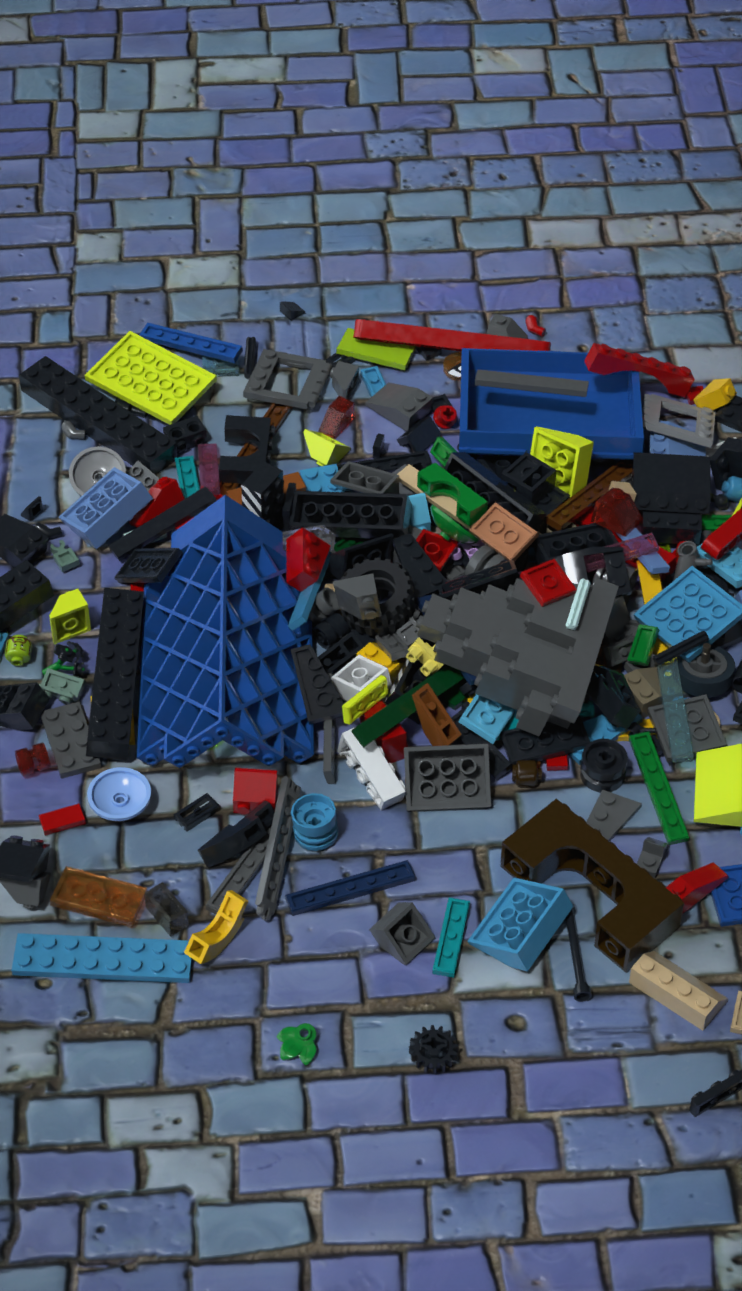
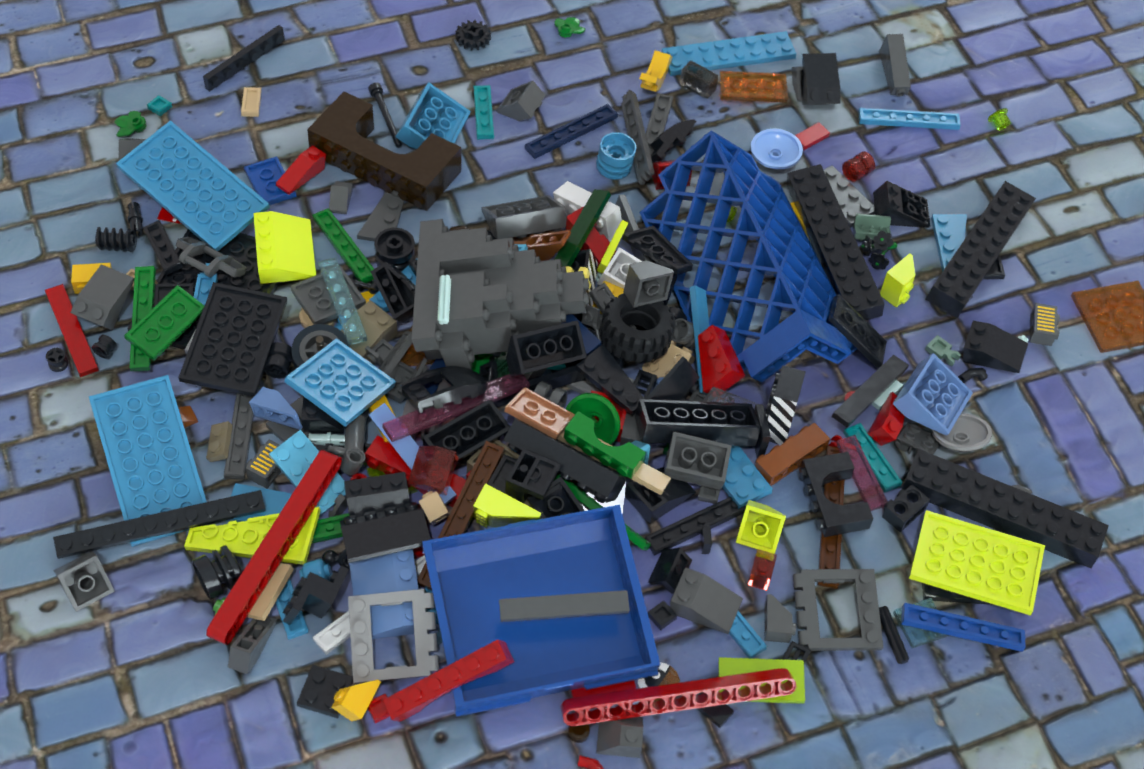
camera: 160 degrees right, 5 degrees up
lime head [5,635,32,666] -> none
black slope [20,496,43,521] -> none
black slope [280,301,305,320] -> none
red piece [433,405,457,429] -> none
red tile [520,559,577,607] -> none
green tile [627,624,659,666] -> none
tan slope [629,951,728,1031] -> none
black axle [653,631,709,666] -> none

